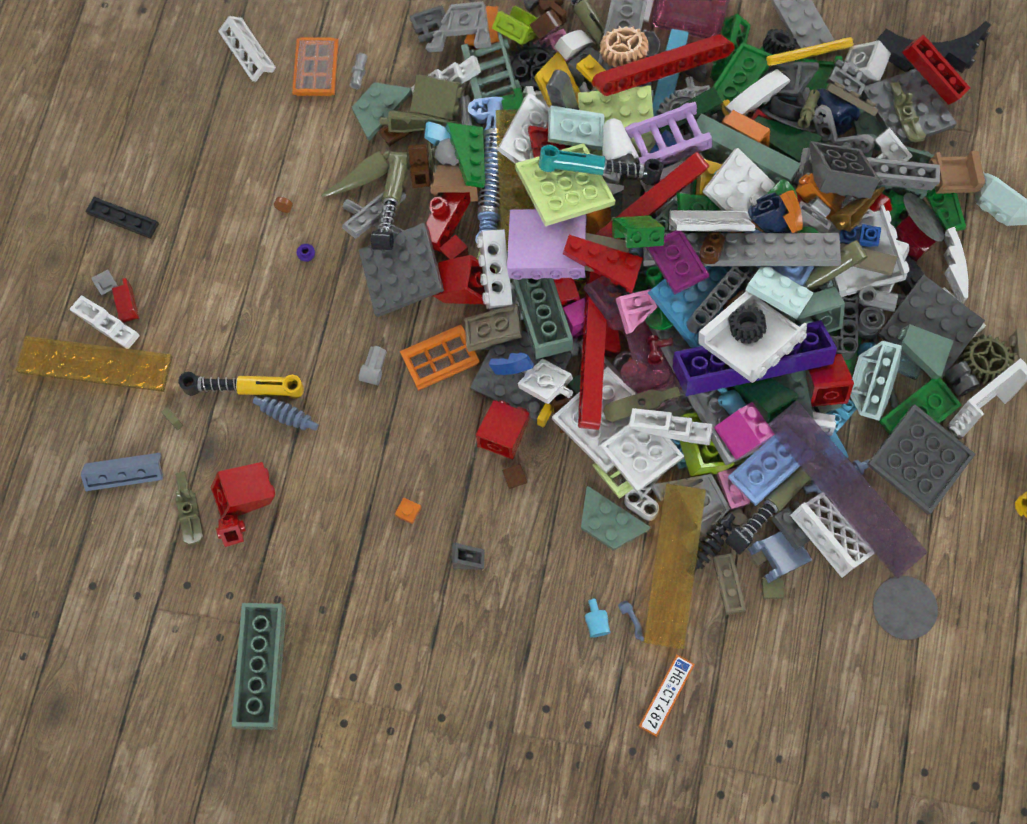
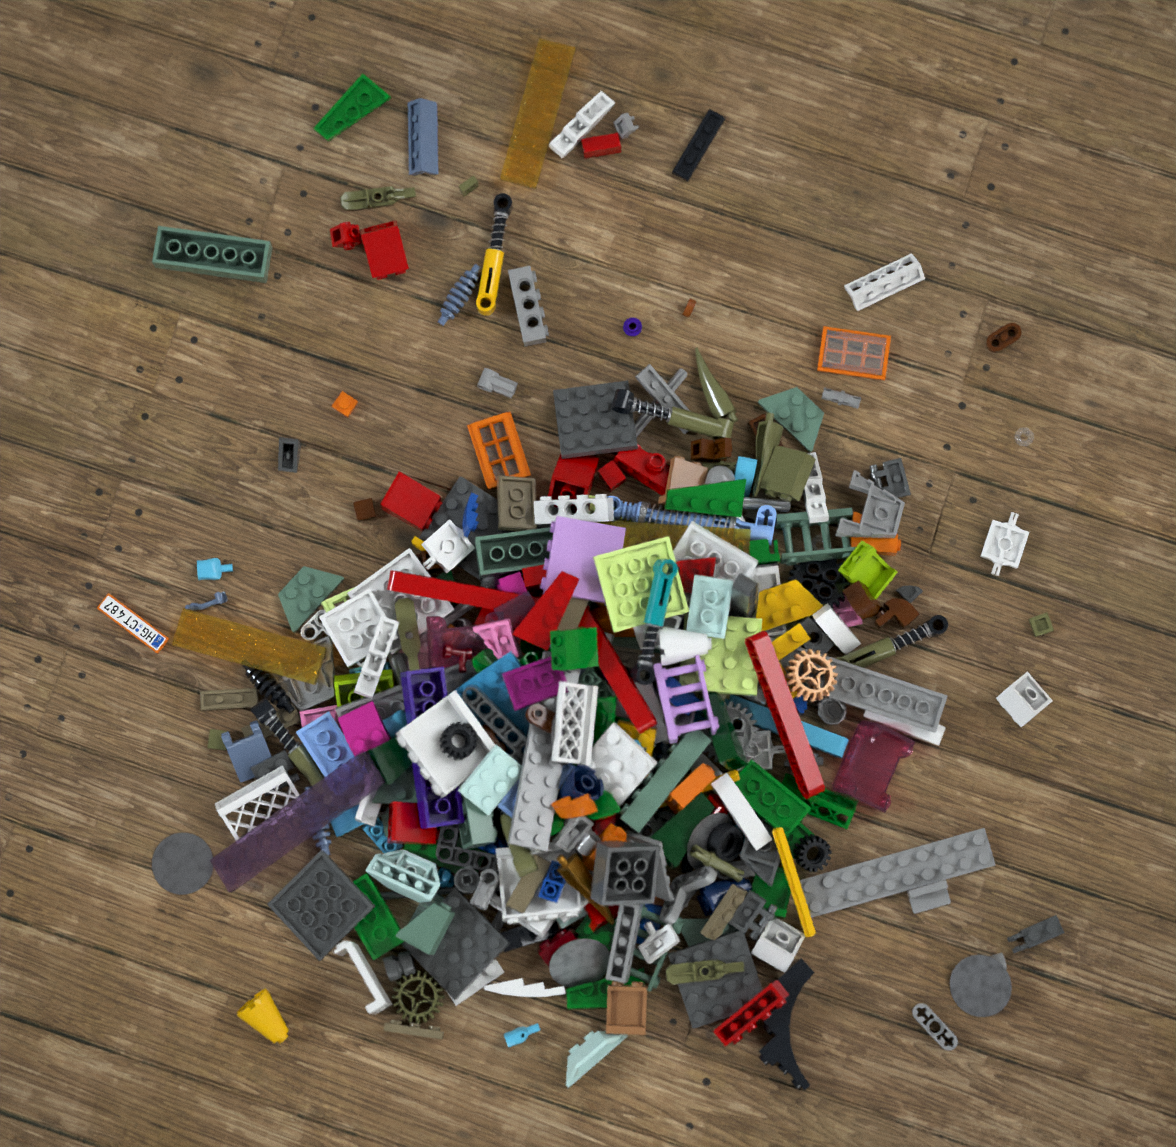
camera: 100 degrees right, 10 degrees up
none -> green wing [313,73,391,142]
none -> medium azure piece [504,1023,540,1048]
none -> light grey brick [508,266,549,347]

